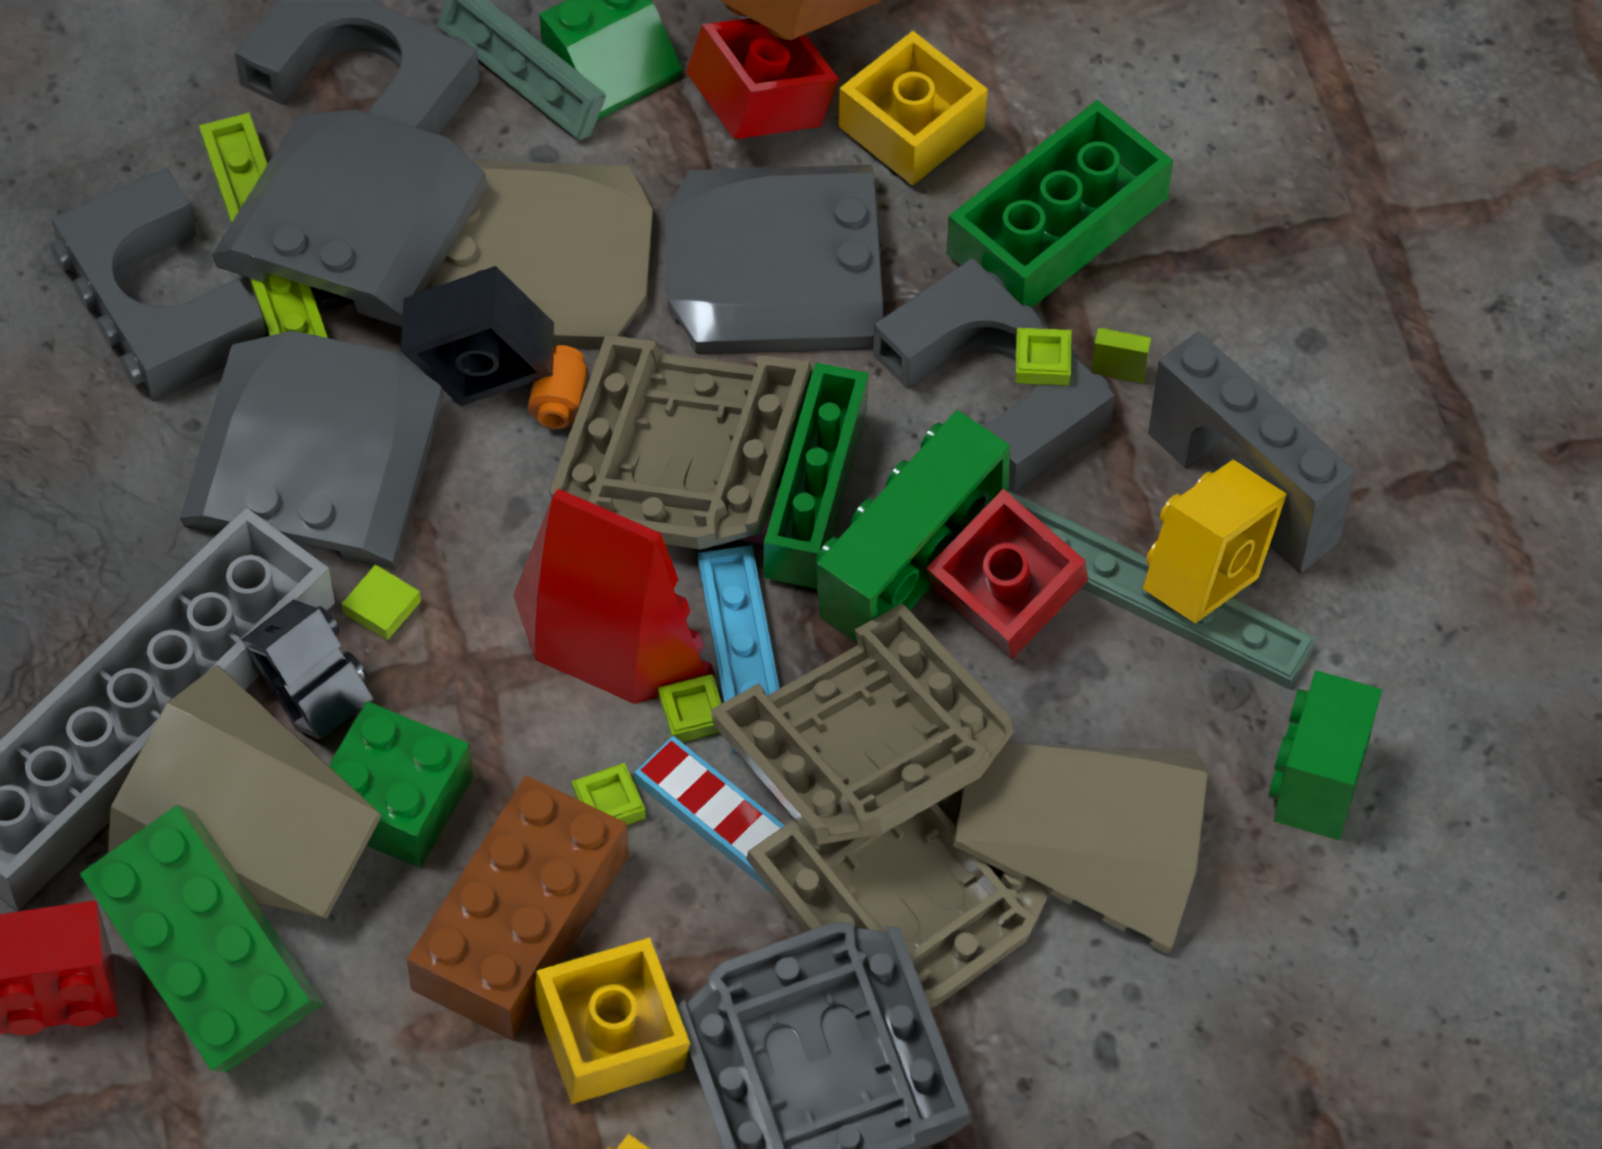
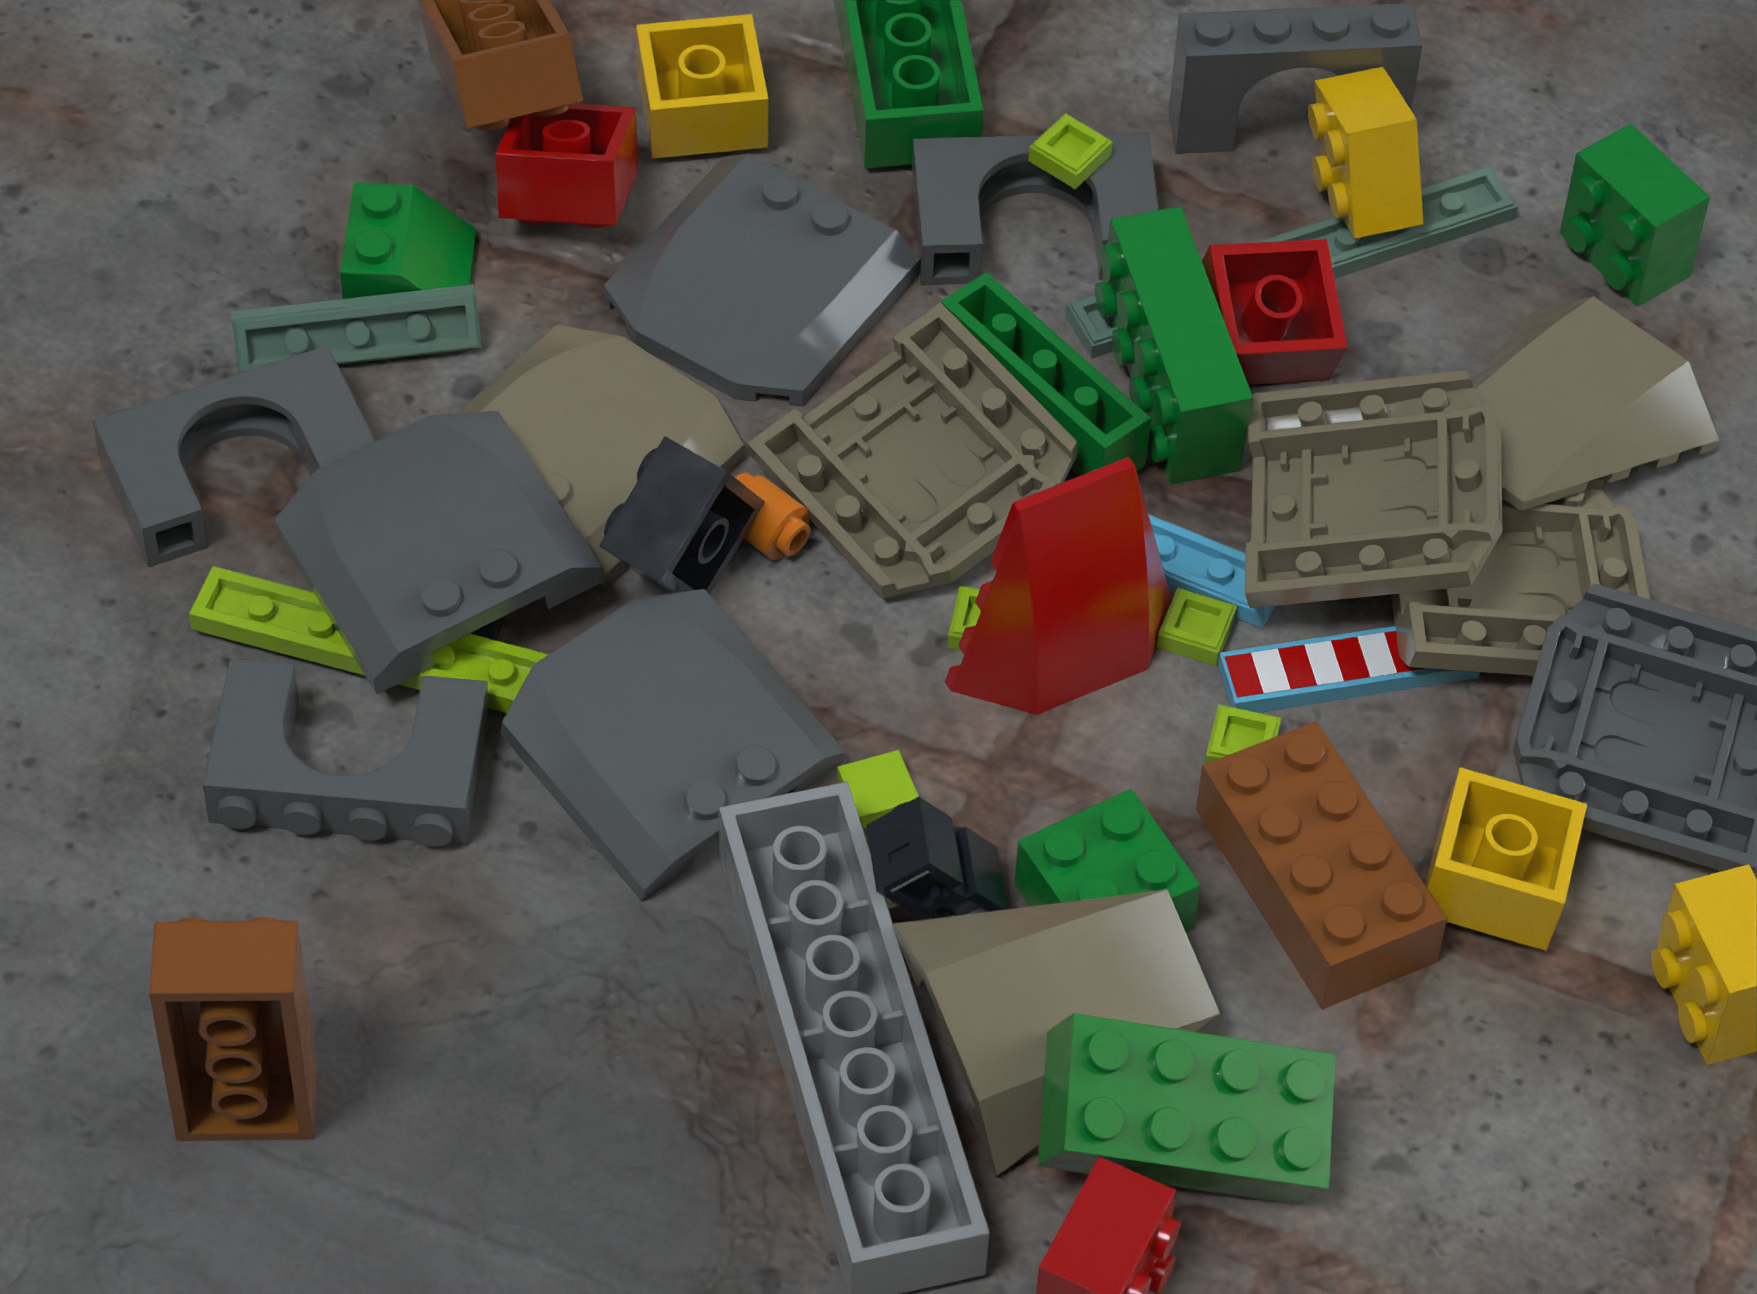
camera: 55 degrees left, 5 degrees down
lime tile [1091,328,1151,384] -> none

